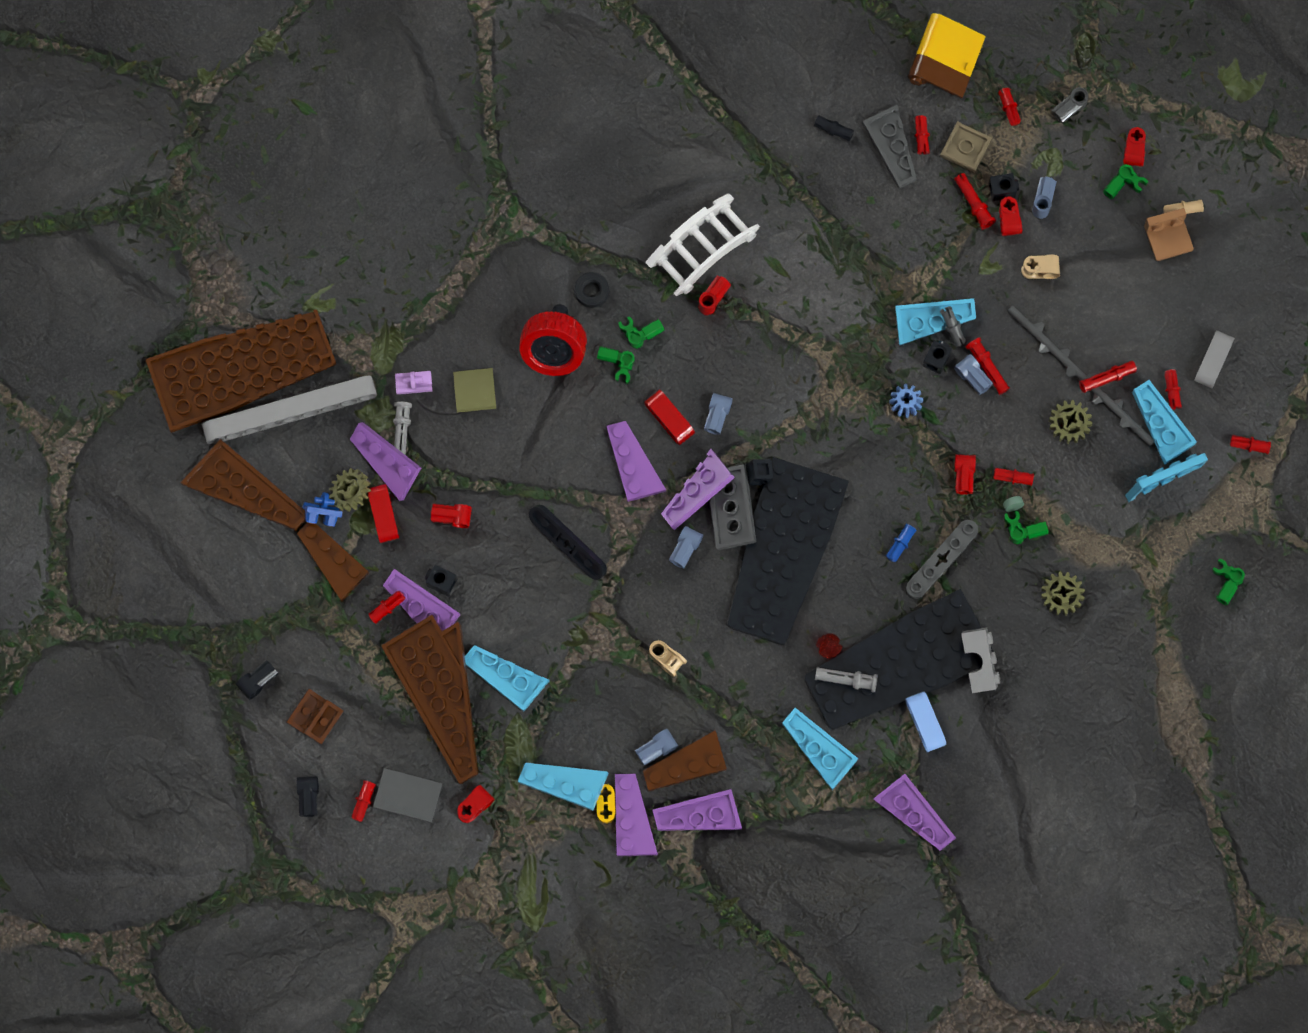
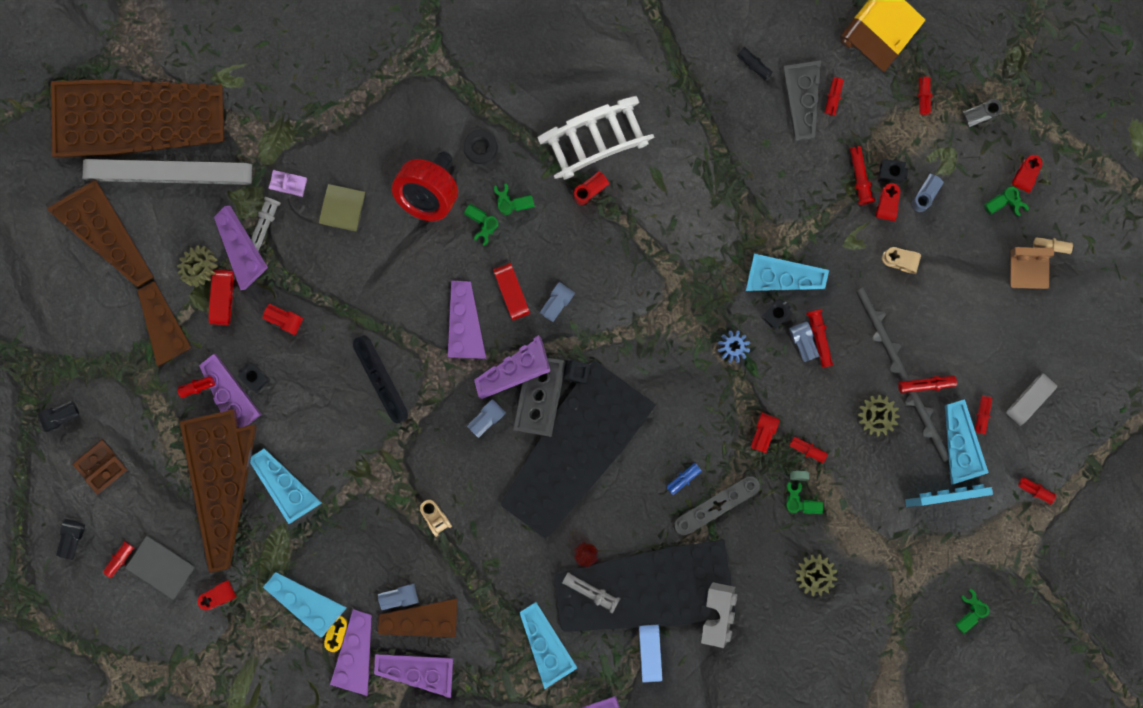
camera: 15 degrees right, 10 degrees up
blue hips [303,492,342,527] -> none
dark tan plate [940,122,992,173] -> none
dark grey pin [940,306,966,347] -> none

